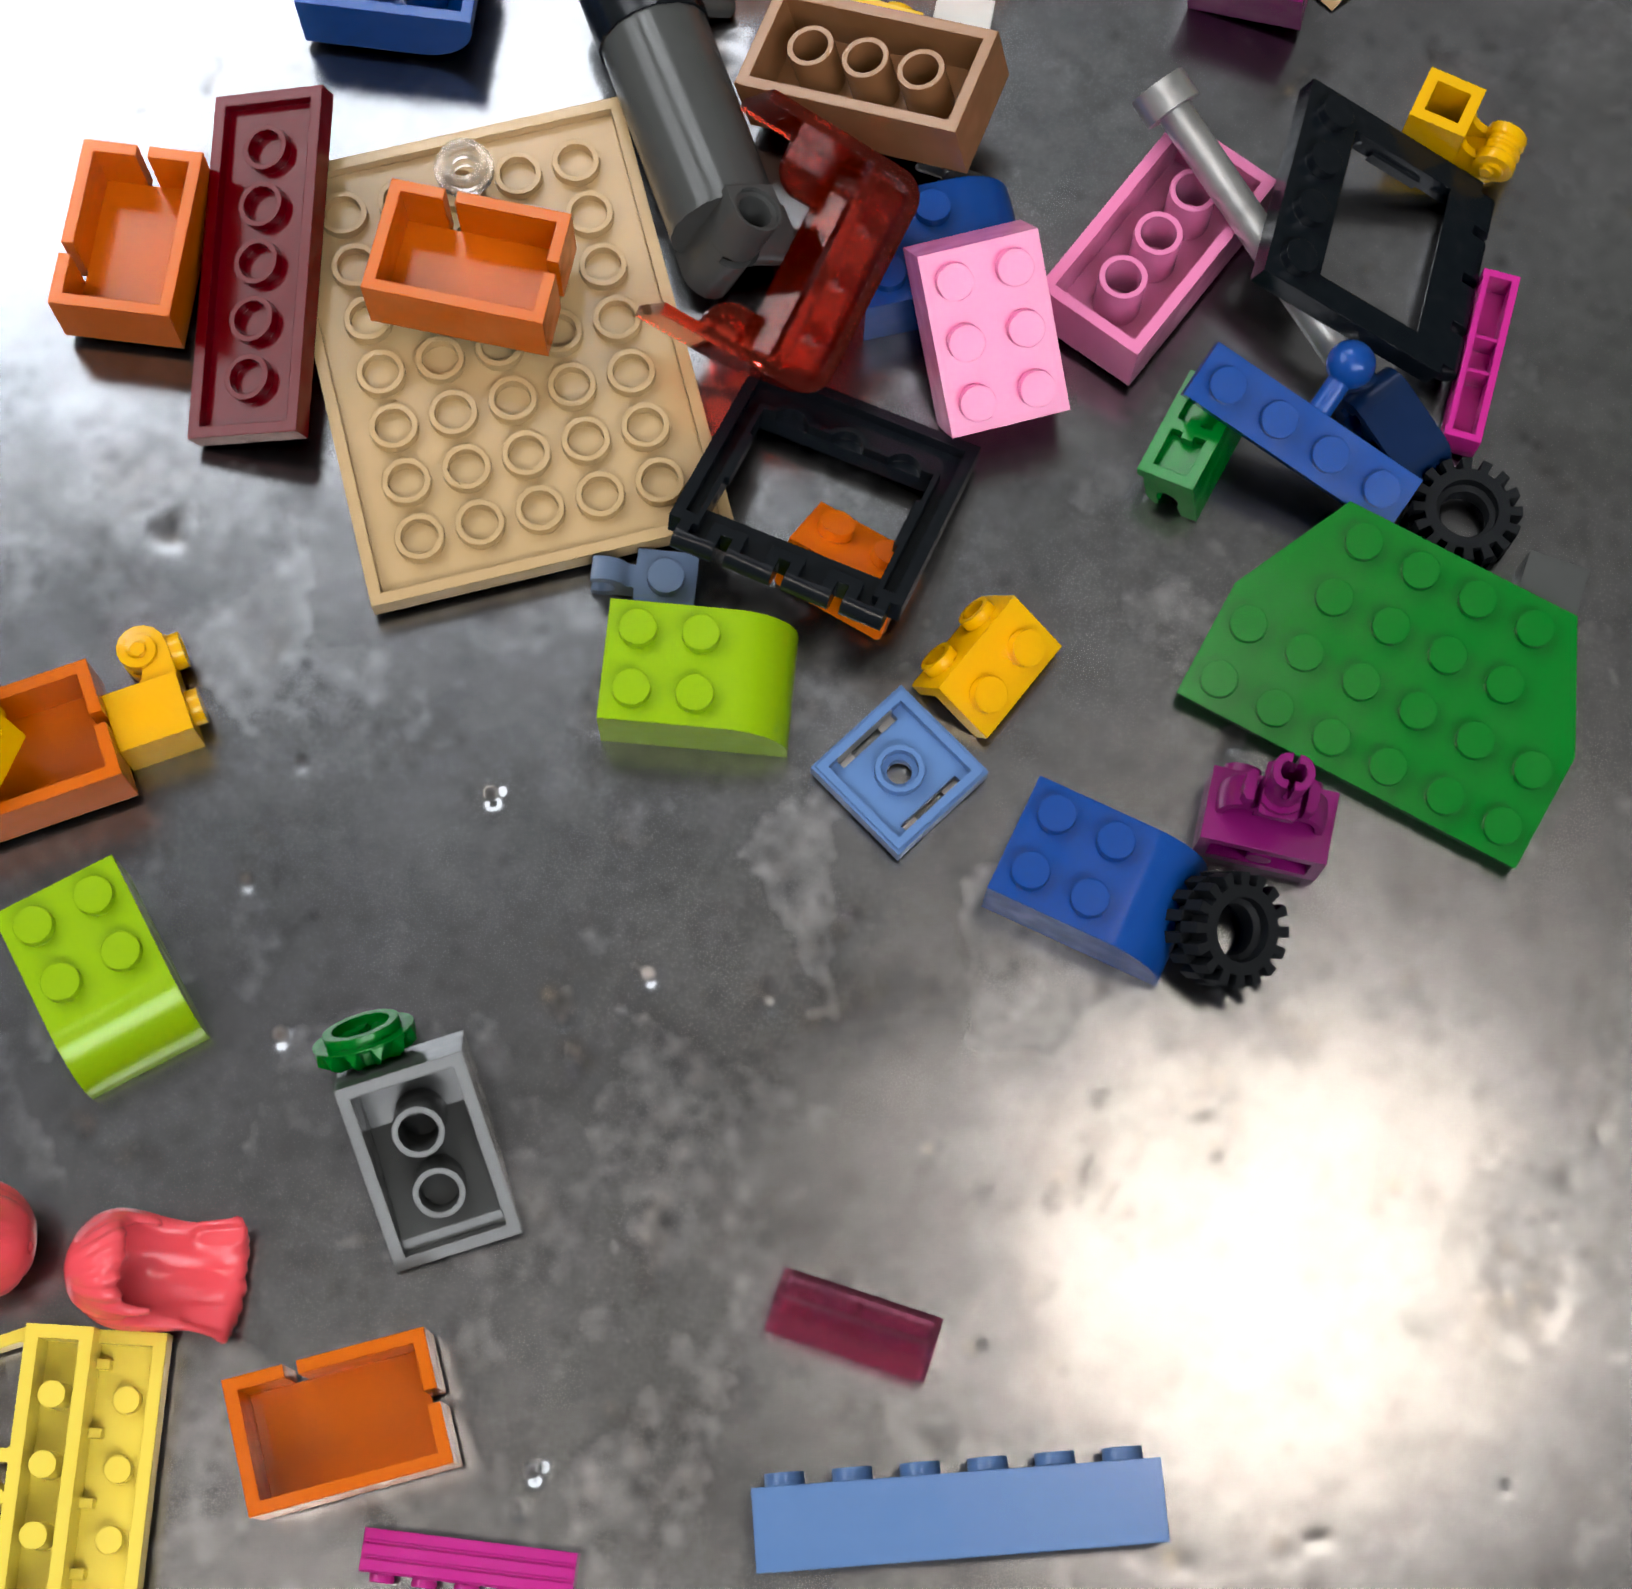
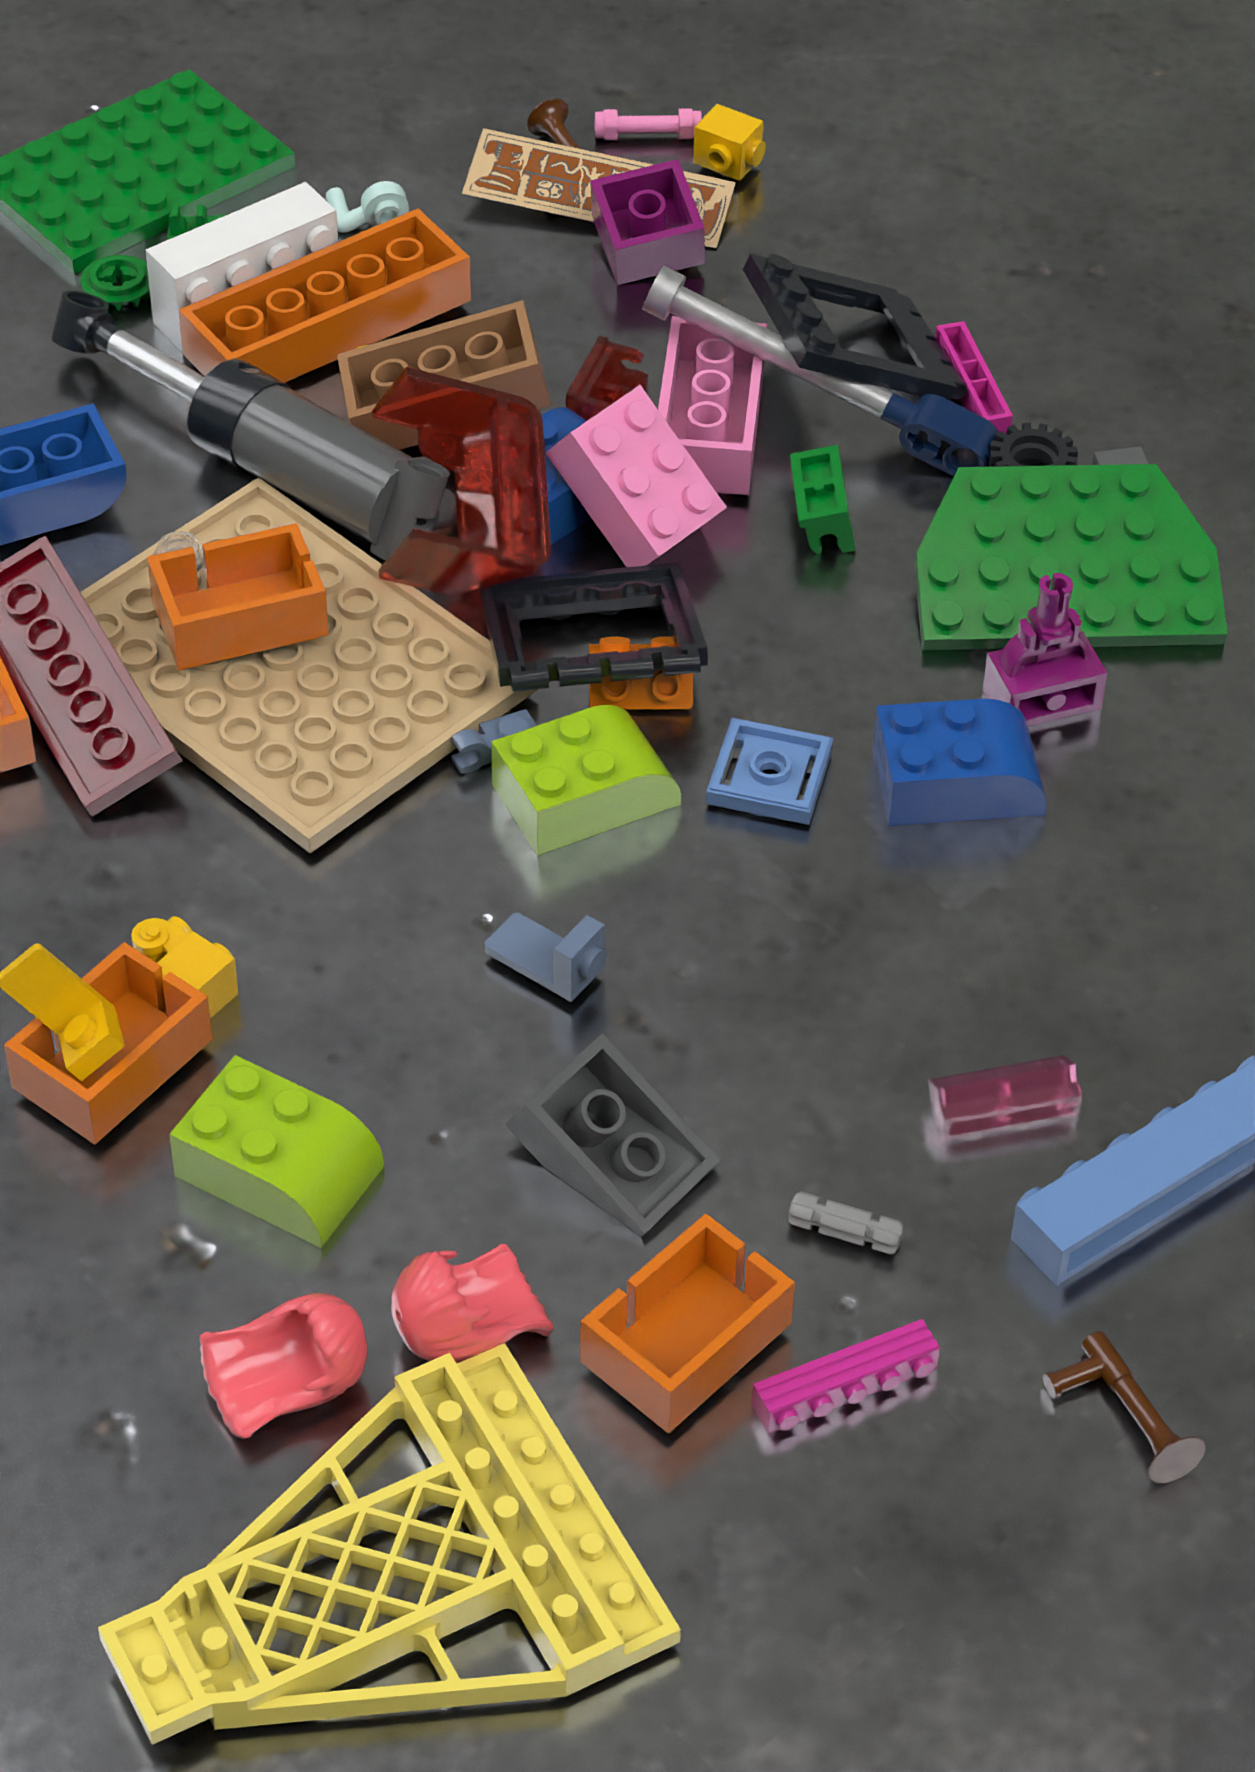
camera: 30 degrees left, 25 degrees down
green gear [312,1009,417,1073] -> none
yellow bracket [912,595,1062,739] -> none
black tyre [1164,870,1289,988] -> none
blue plate [1180,339,1423,523] -> none
yellow brick [1402,67,1527,183] -> none
none -> sand blue bracket [485,912,607,1002]
none -> clear red hinge [566,336,648,421]
none -> light grey axle [788,1191,903,1254]

